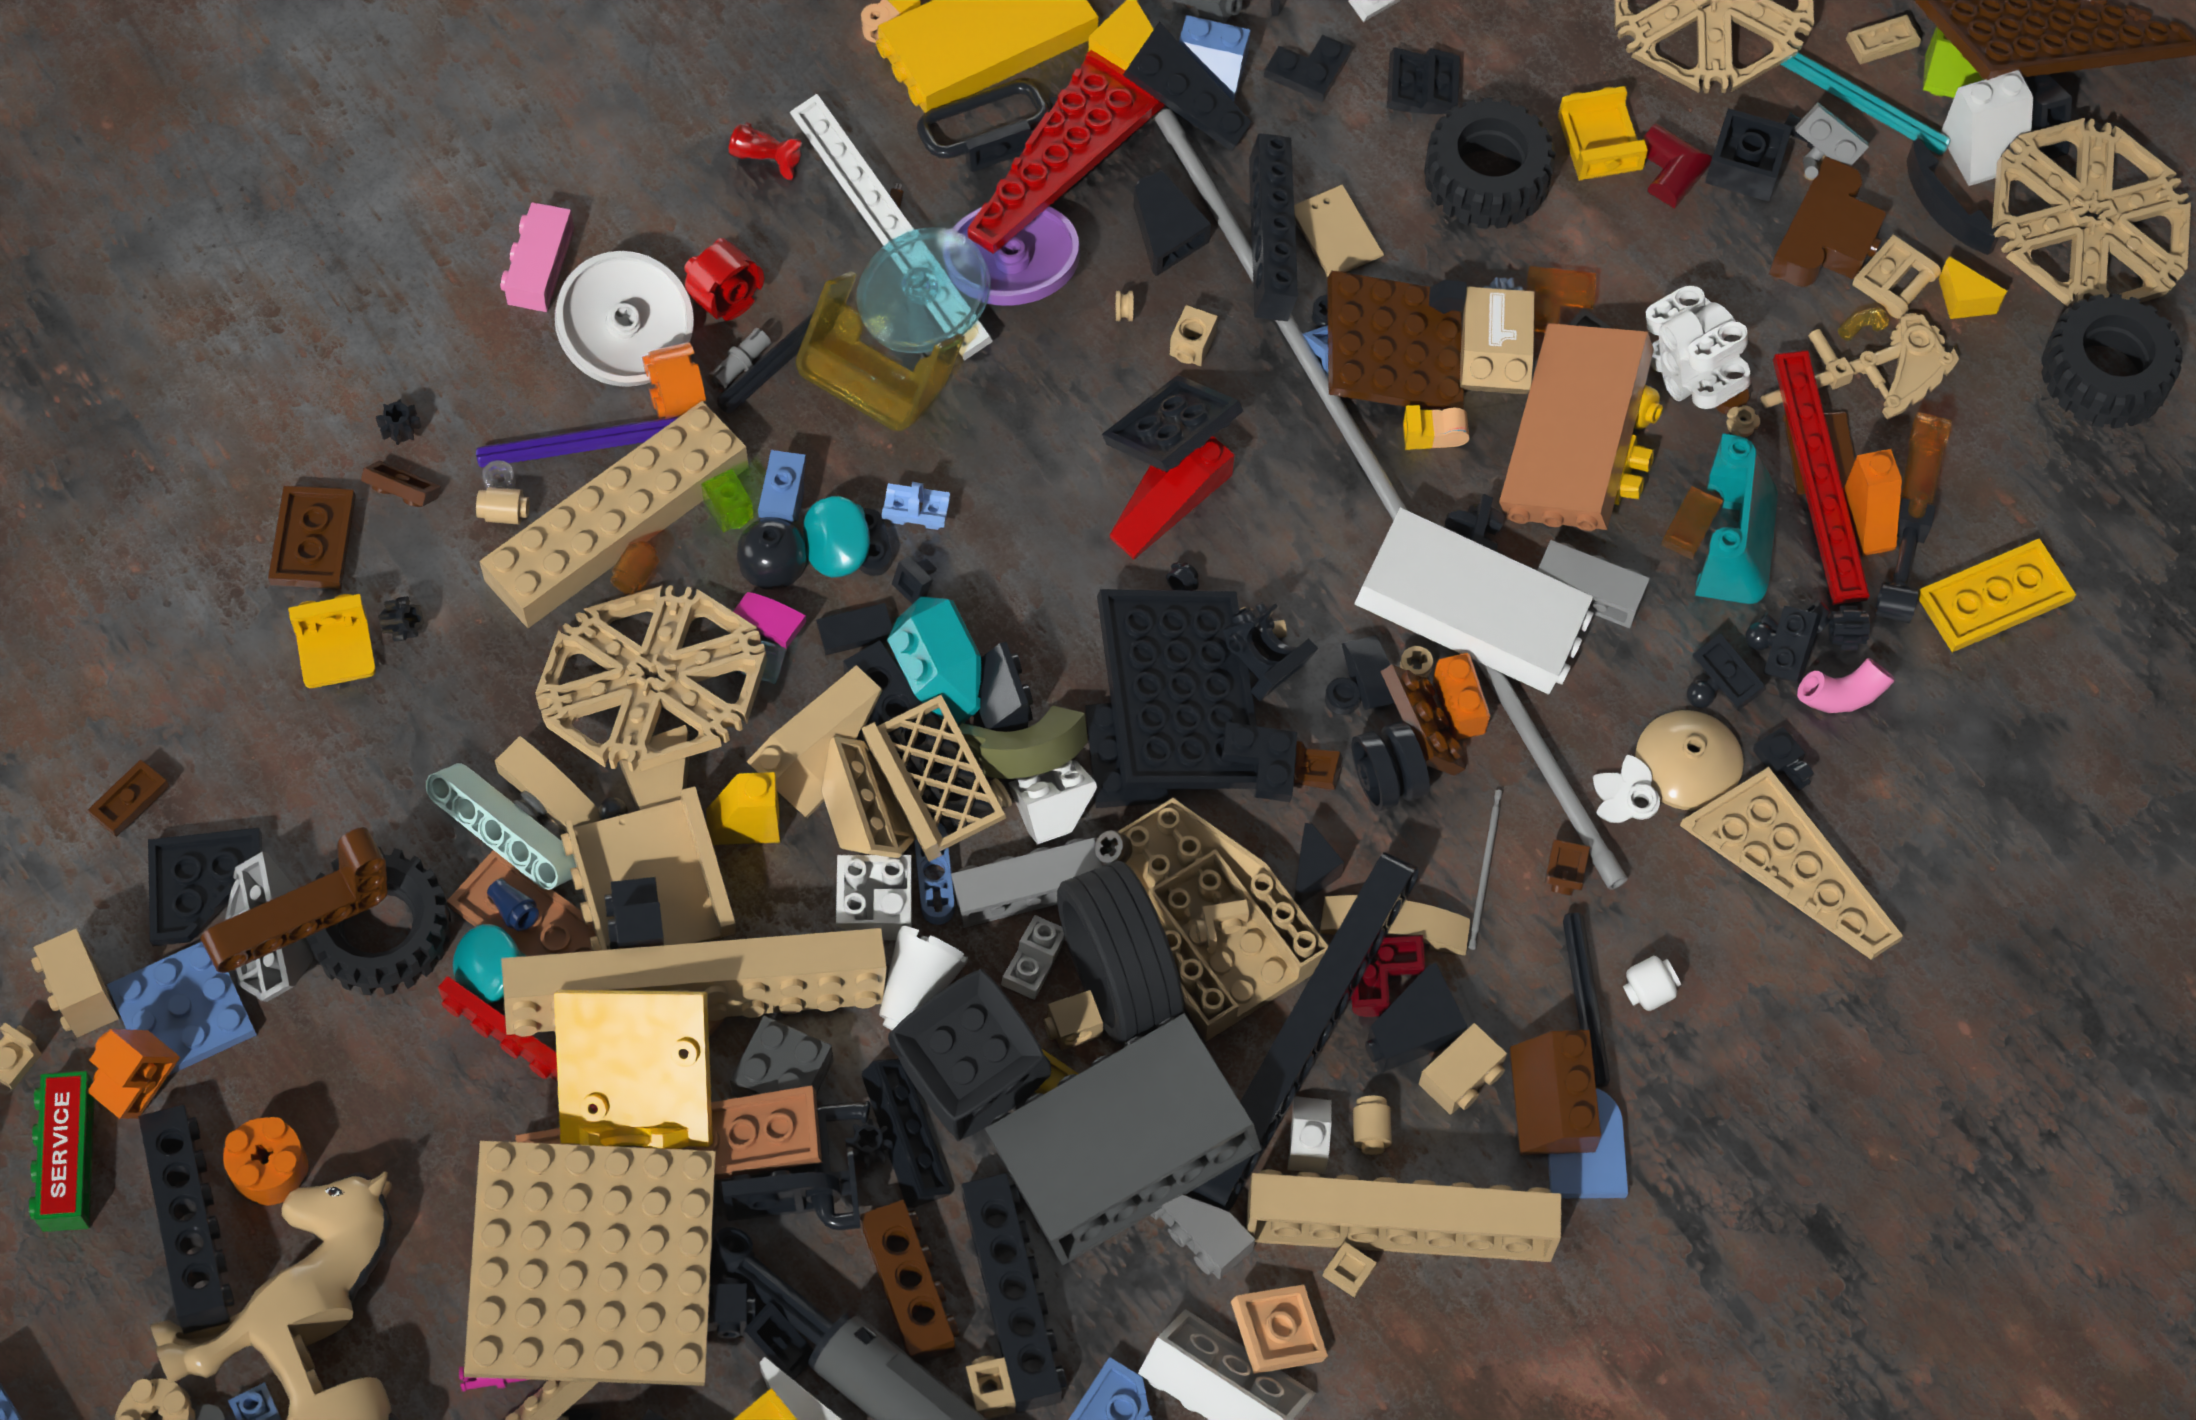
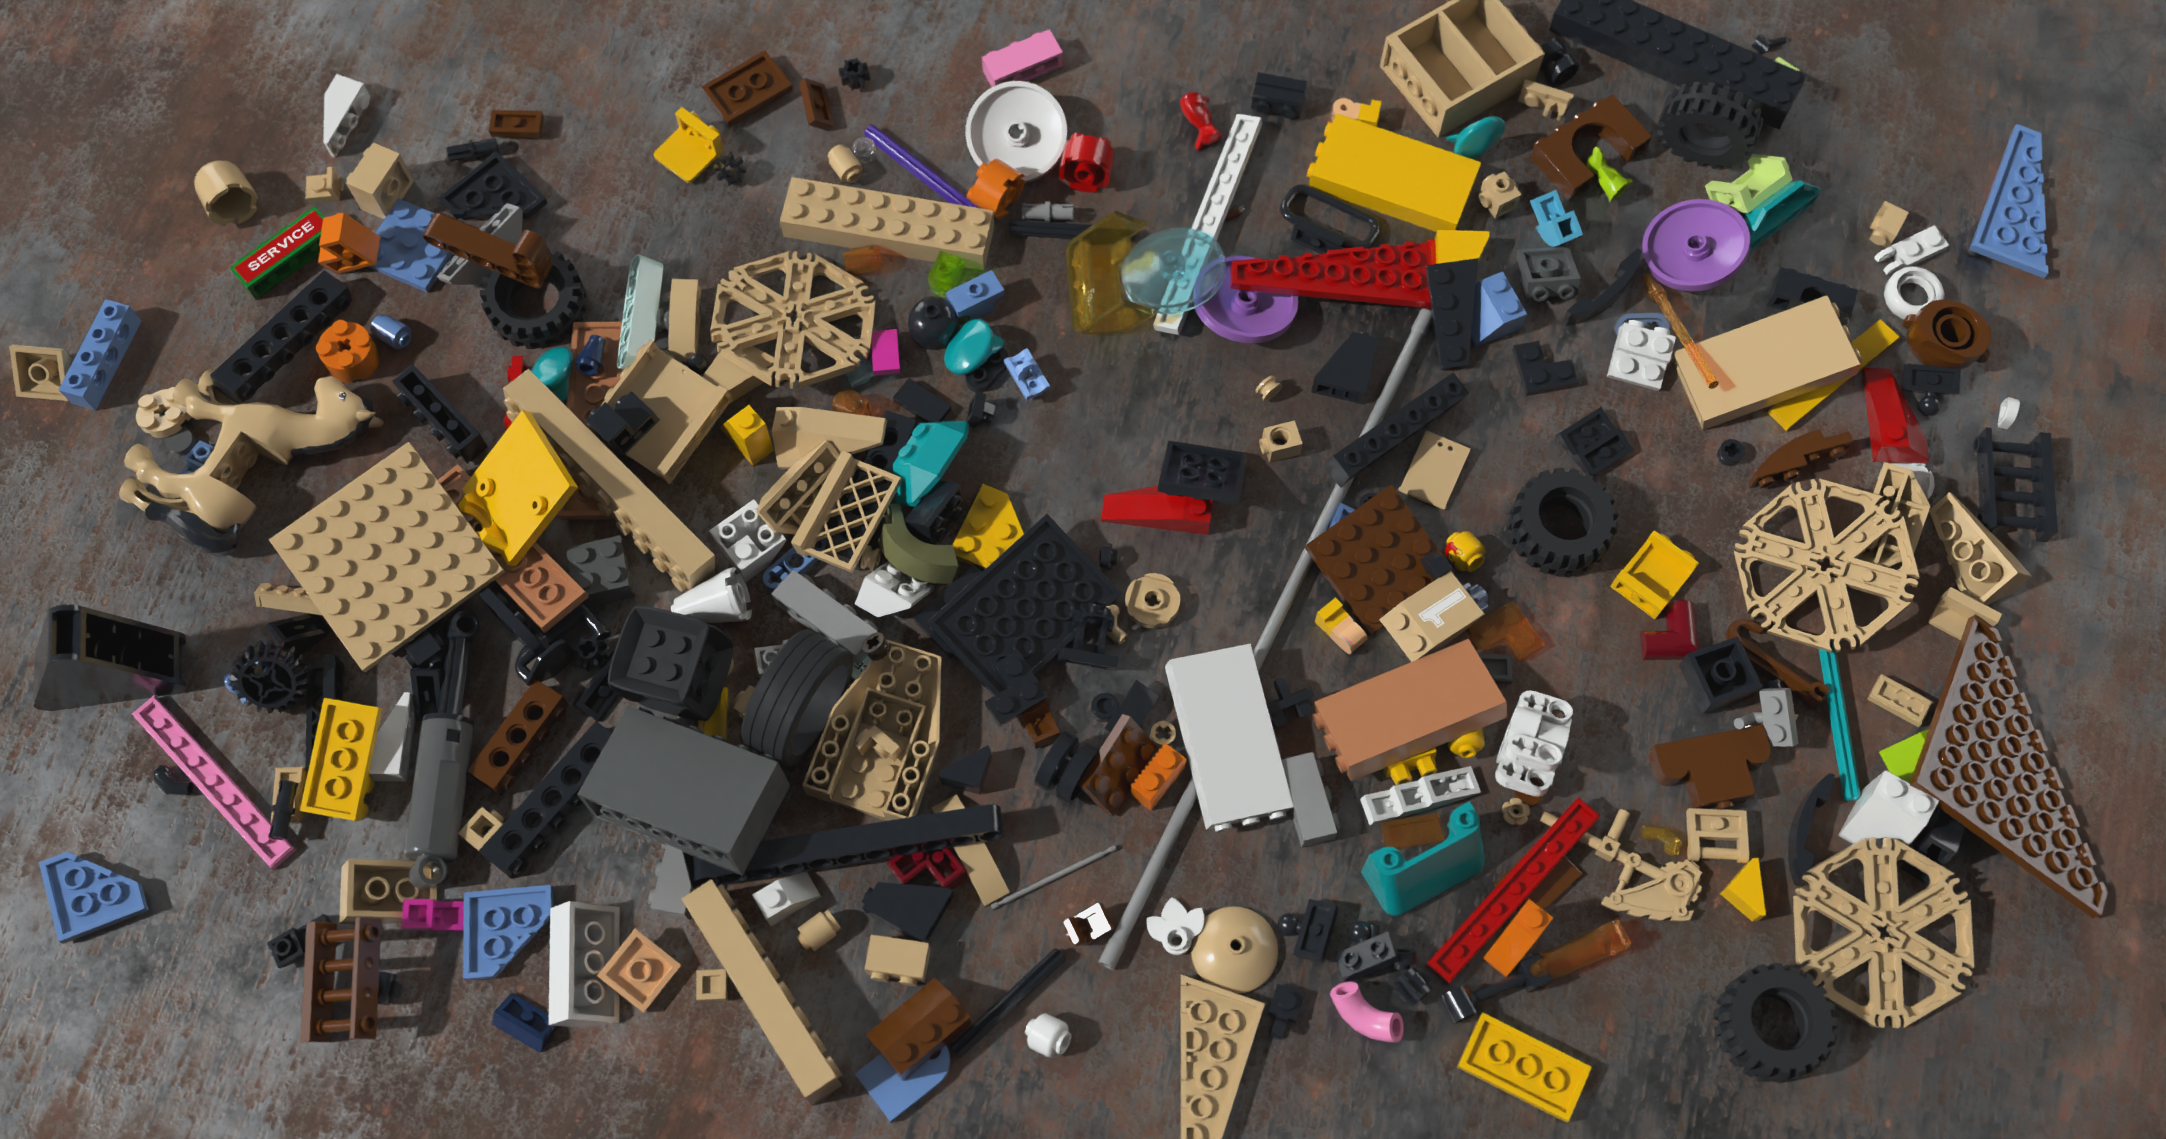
camera: 55 degrees right, 5 degrees up
none -> medium blue brick [370,314,412,350]
none -> black brick [392,365,488,464]
none -> black axle [446,137,499,162]
none -> clear orange head [831,389,871,416]
none -> yellow plate [953,484,1024,570]
none -> tan plate [1125,573,1180,628]
none -> black brick [1251,72,1307,118]
none -> white slope [1360,766,1481,825]
none -> yellow head [1444,531,1486,572]
none -> reddish brown piece [1725,619,1829,709]

